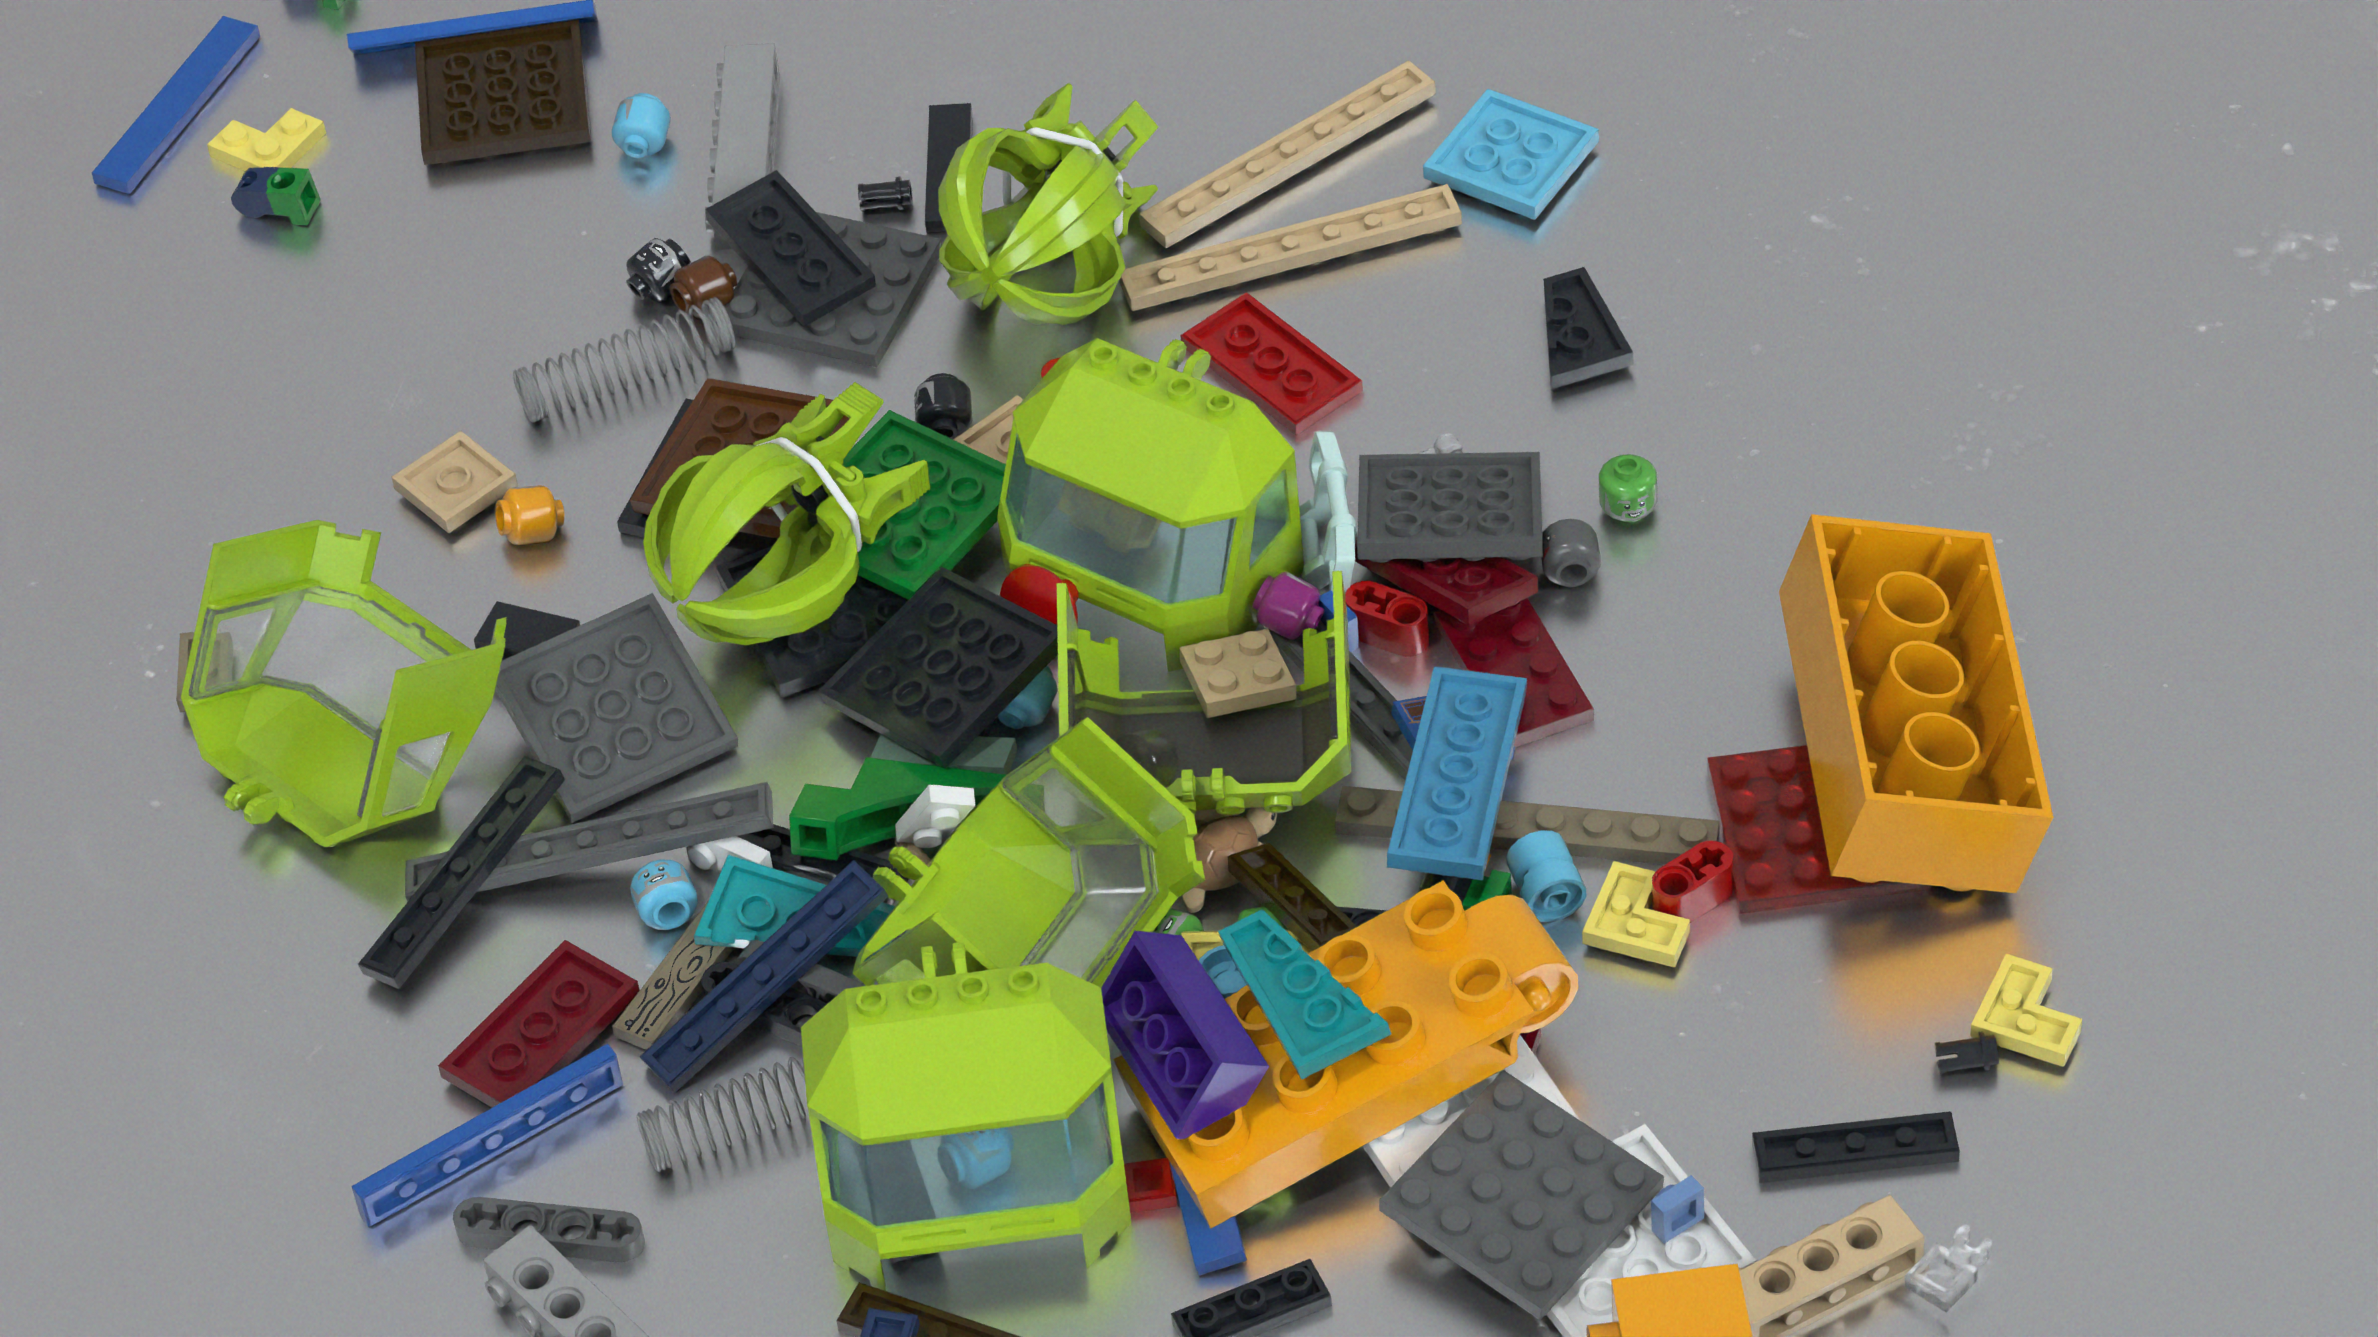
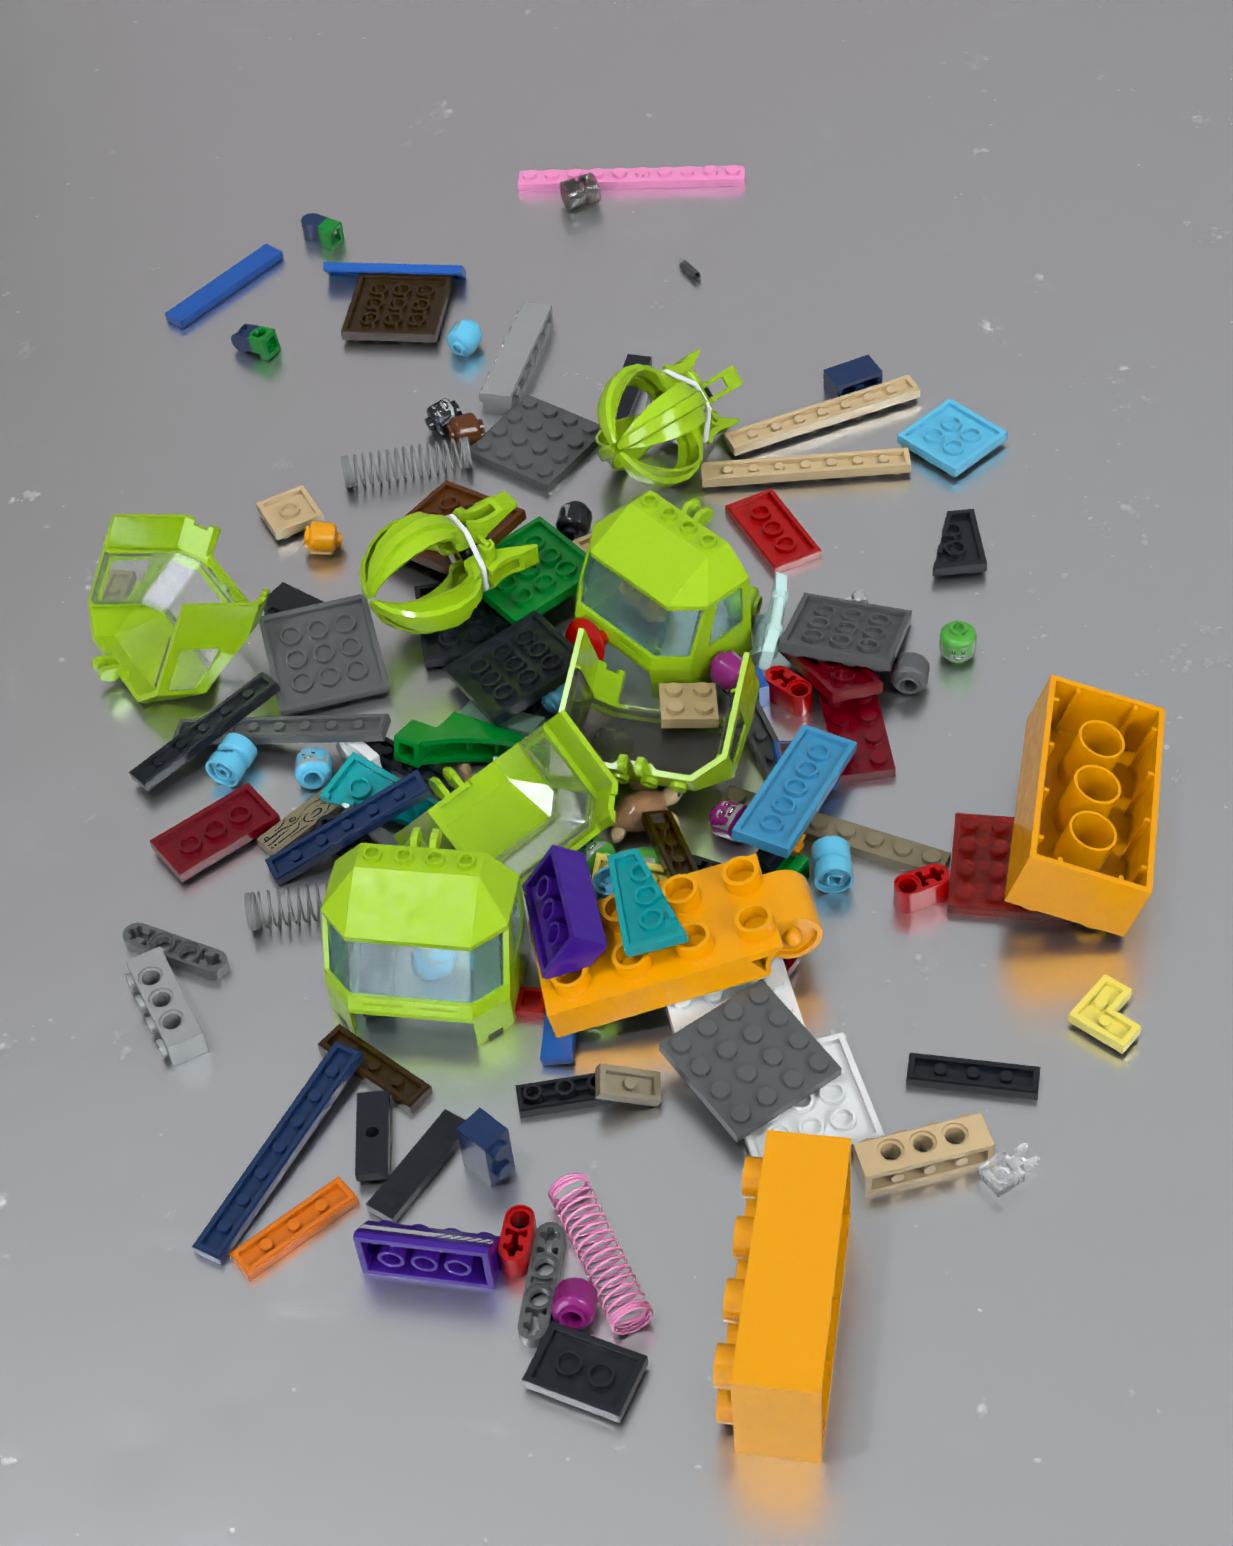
camera: 15 degrees right, 0 degrees up
light yellow plate [207,108,326,171] -> none
blue tile [351,1044,623,1227] -> none
black plate [705,170,876,327] -> none
black pin [858,176,913,211] -> none
white plate [895,785,975,848] -> none
light yellow plate [1582,861,1690,968] -> none
medium blue plate [1651,1175,1704,1244] -> none
black pin [1934,1031,1999,1074] -> none
none -> medium azure wheel [205,733,258,787]
none -> dark tan plate [595,1063,661,1107]
none -> magenta head [709,799,748,842]
none -> dark blue brick [823,355,883,399]

